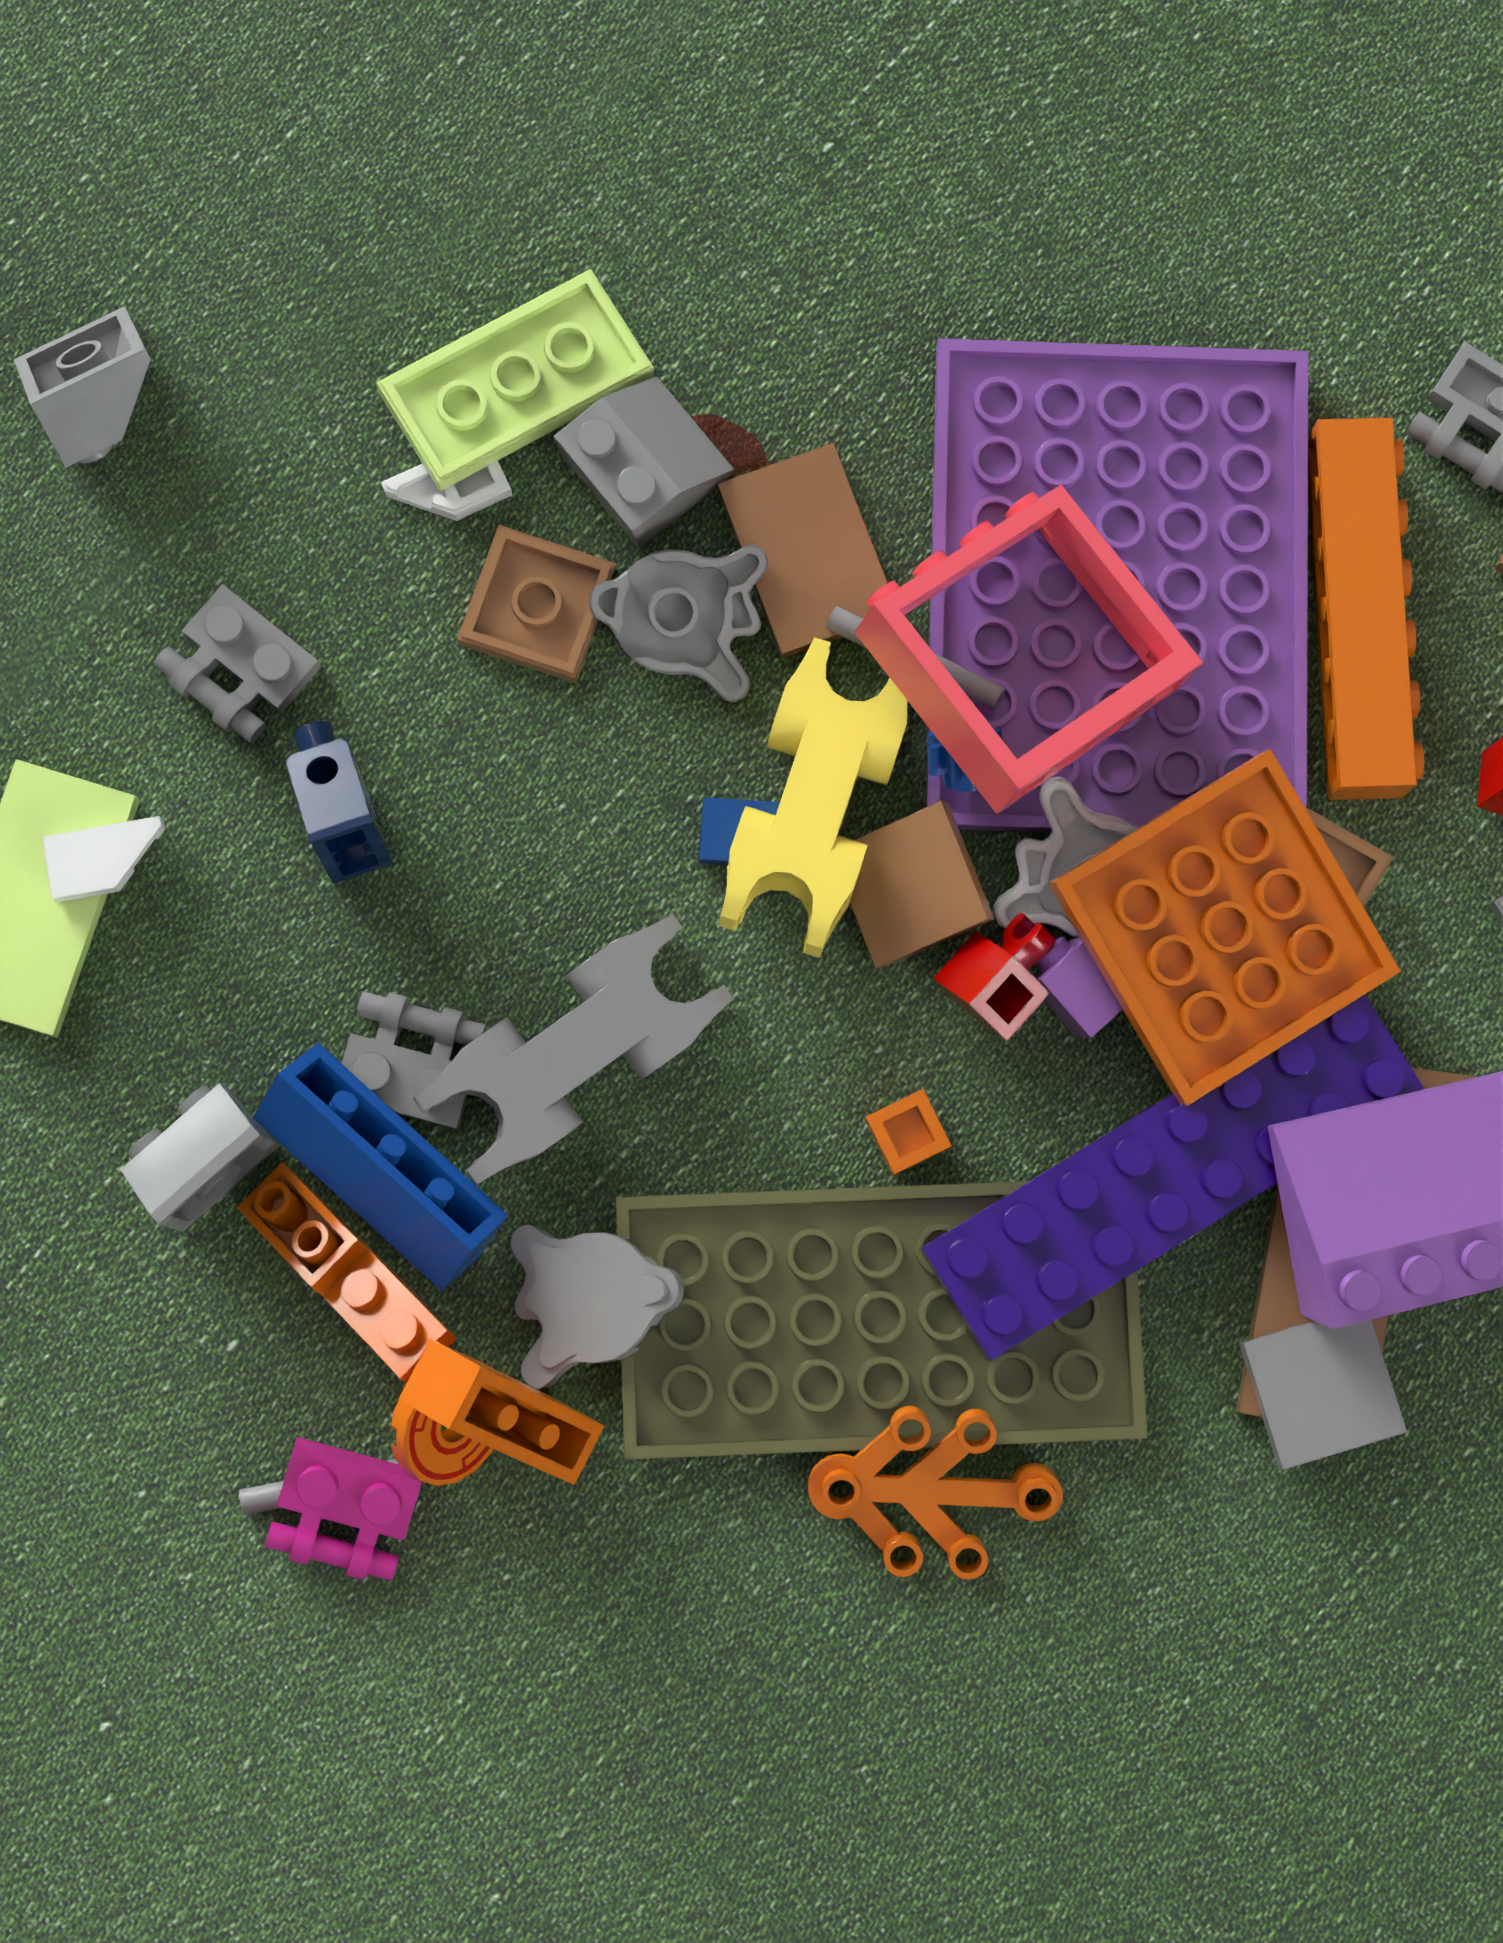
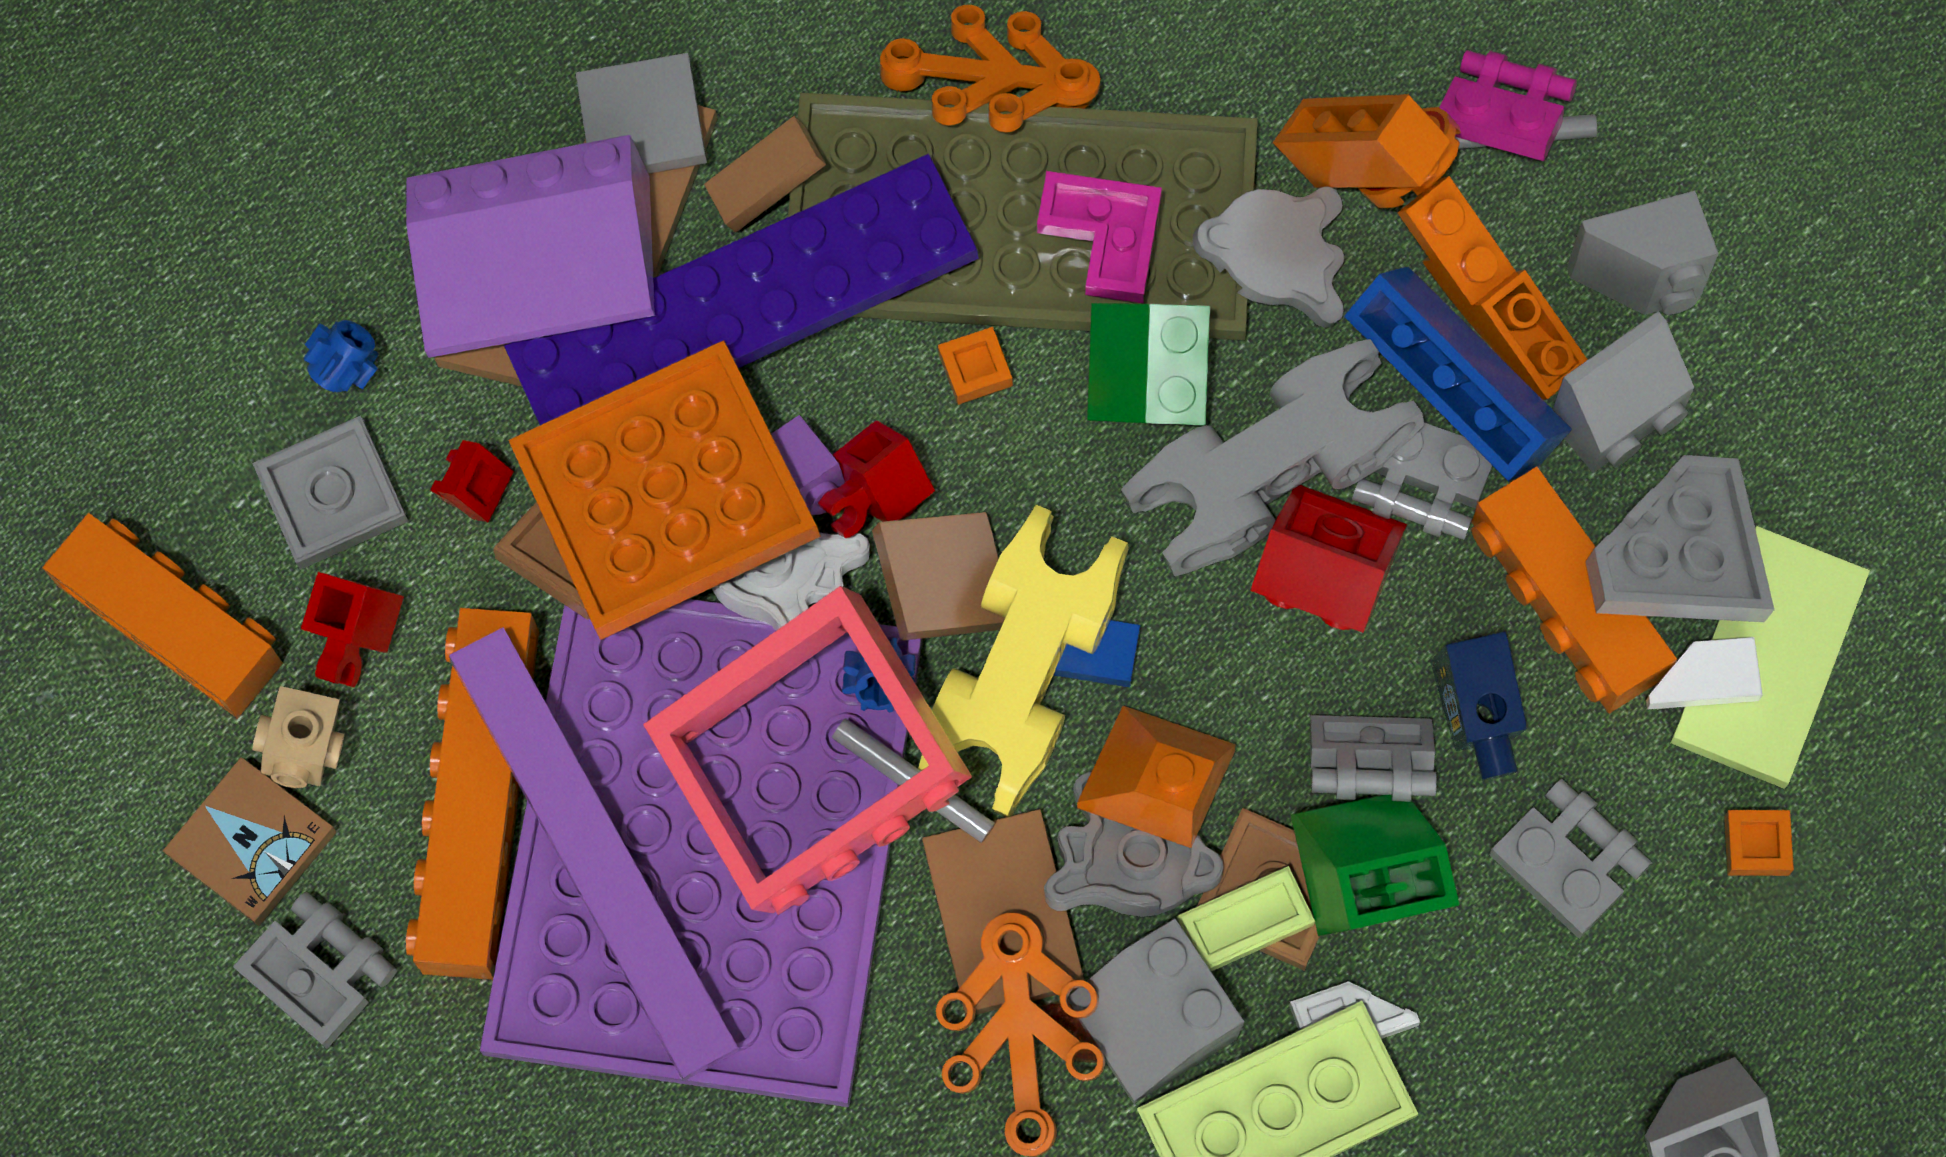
camera: 165 degrees left, 10 degrees down
none -> red tile [430,440,514,522]
none -> medium lavender tile [449,627,738,1082]
none -> medium nougat tile [704,116,826,233]
none -> orange plant [936,913,1105,1157]
none -> dark pink plate [1037,171,1162,303]
none -> orange slope [1077,706,1236,848]
none -> green slope [1087,303,1210,425]
none -> yellowish green tile [1176,866,1315,971]
none -> red slope [1250,485,1407,633]
none -> green slope [1291,795,1460,936]
none -> light grey plate [1310,715,1437,802]
none -> orange brick [1471,466,1677,714]
none -> light grey slope [1567,191,1719,315]
none -> light grey plate [1586,455,1775,622]
none -> orange plate [1724,810,1794,876]

